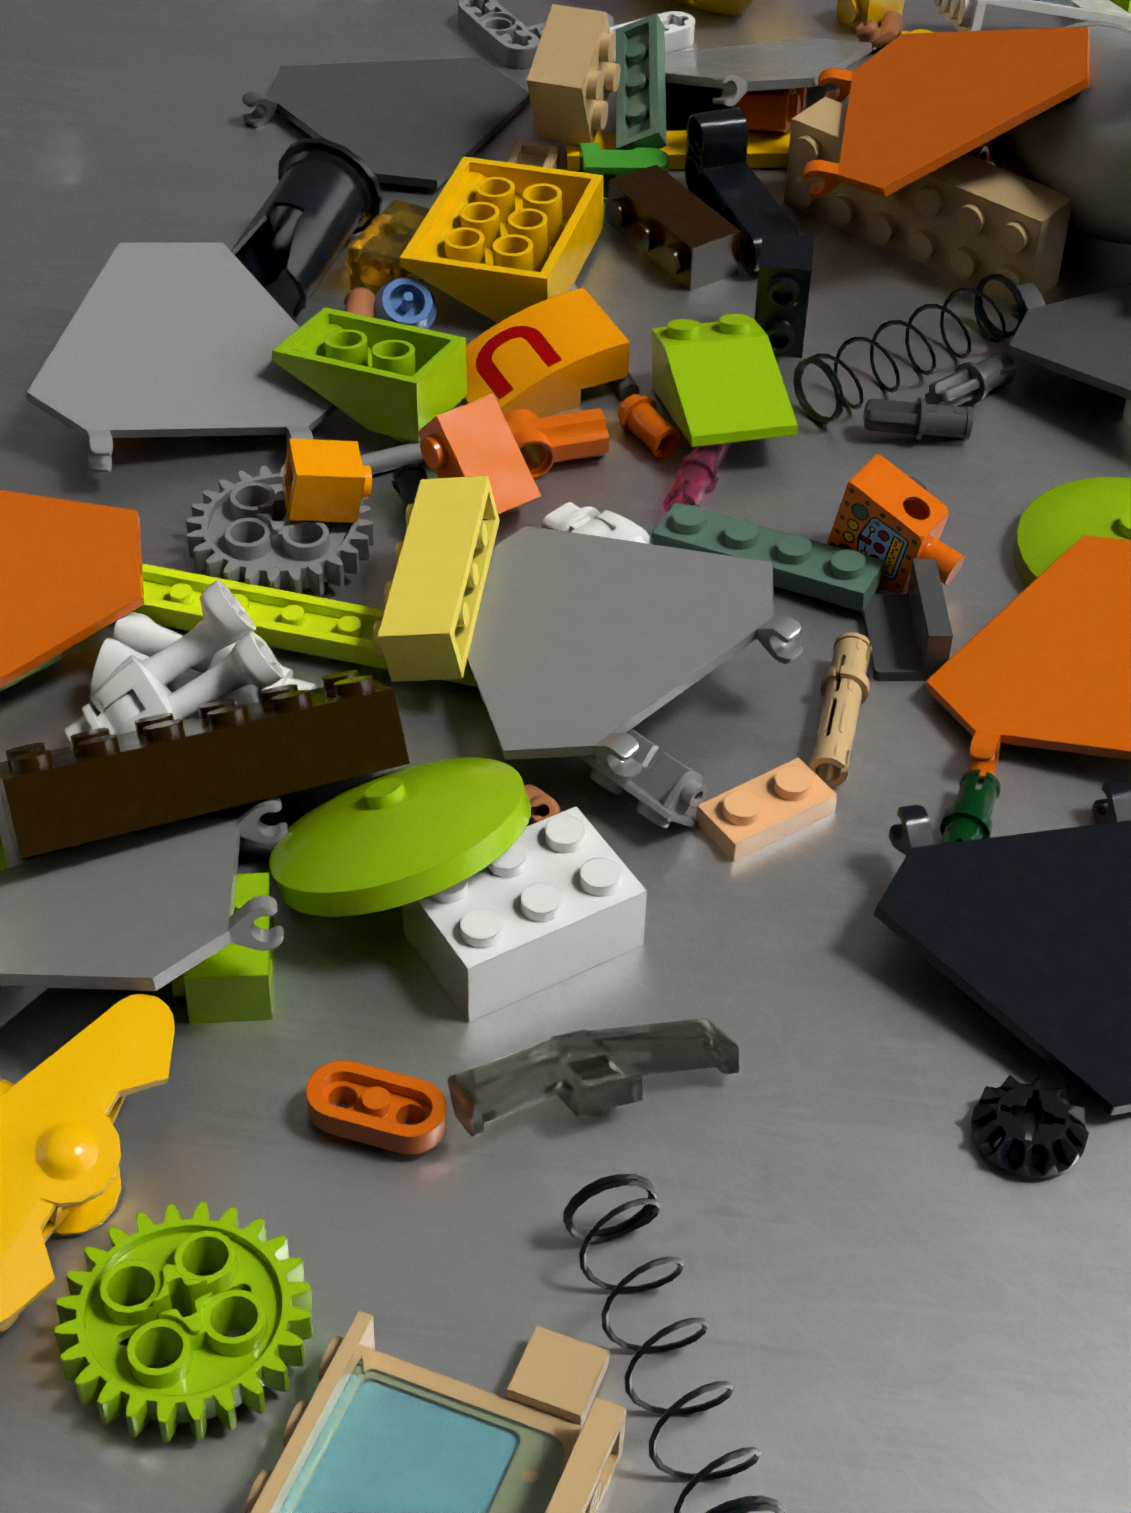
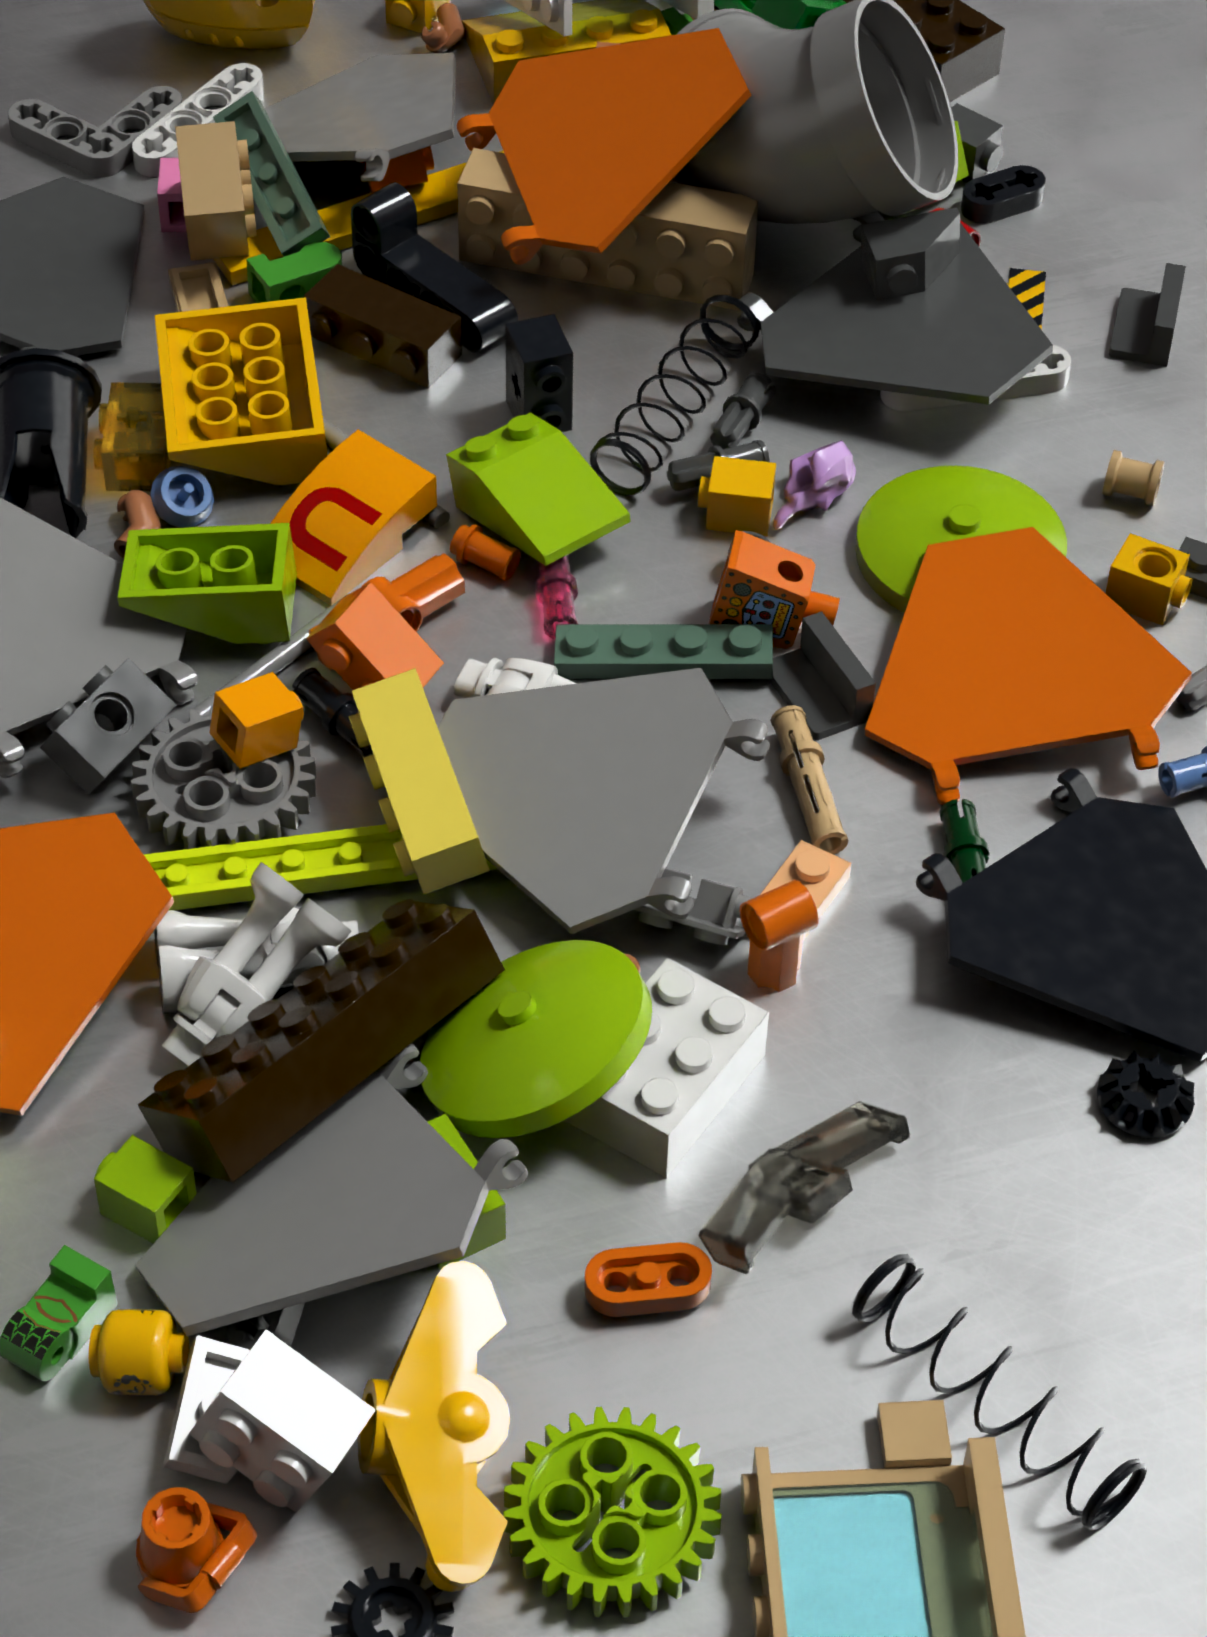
camera: 25 degrees left, 5 degrees up
none -> dark grey brick [40,658,177,795]
none -> yellow brick [698,456,776,537]
none -> orange piece [739,880,819,992]
none -> lavender piece [773,440,856,530]

